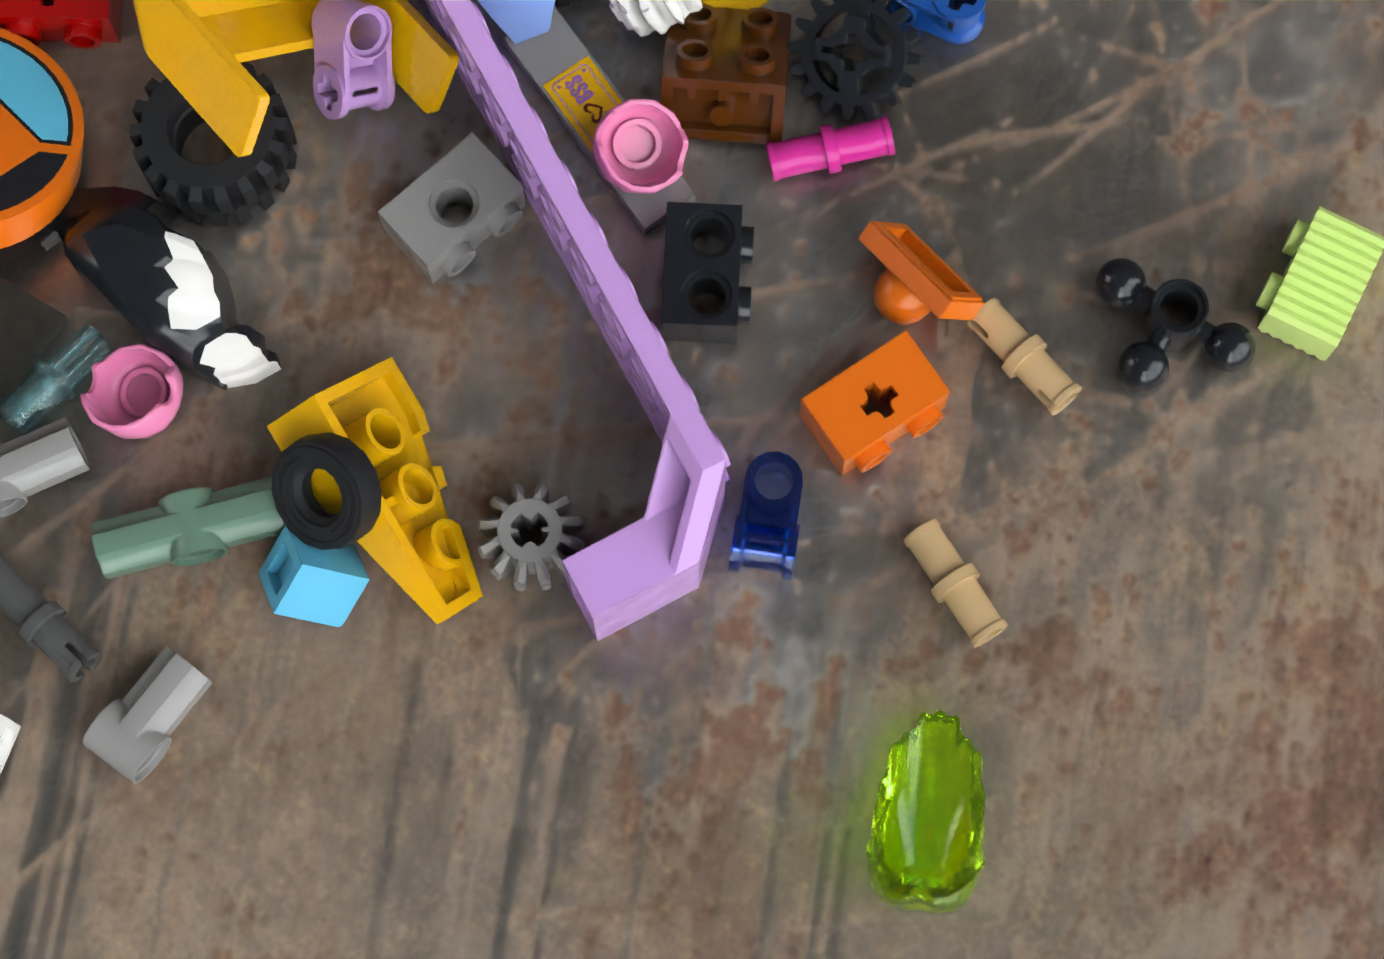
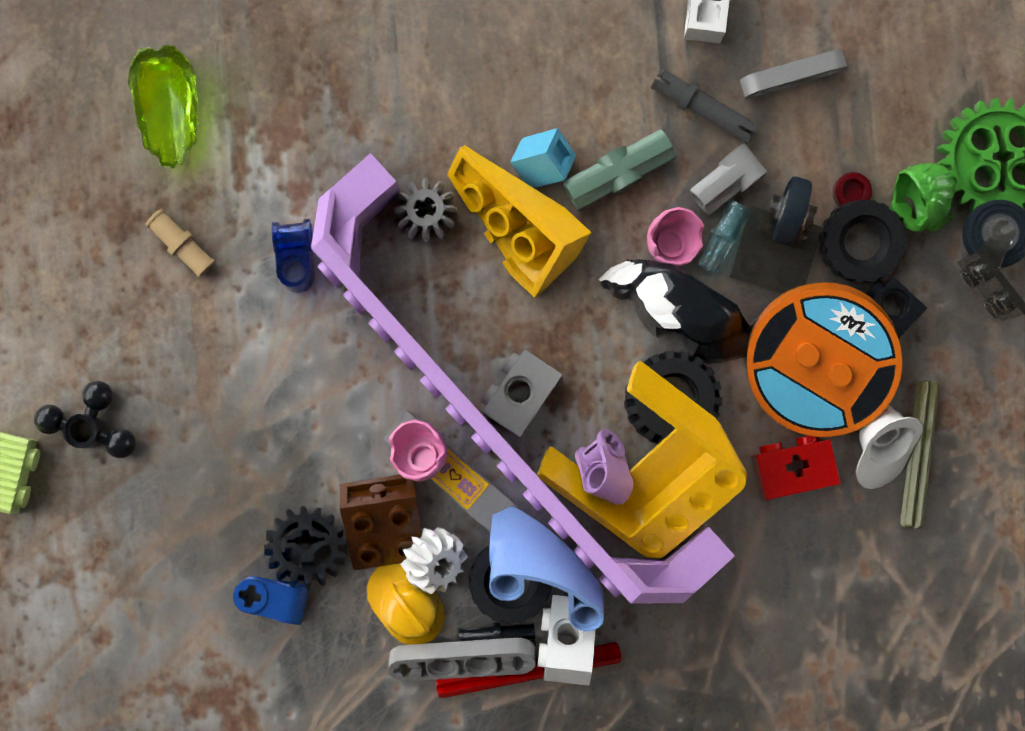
camera: 165 degrees right, 10 degrees up
light grey piece [82,646,212,784] -> none
black tyre [271,432,382,550] -> none
black brick [661,202,754,344] -> none
dark pink pin [766,116,895,182] -> none
orange brick [799,330,950,476] -> none
orange tile [858,221,984,325] -> none
tan pin [967,297,1082,415] -> none

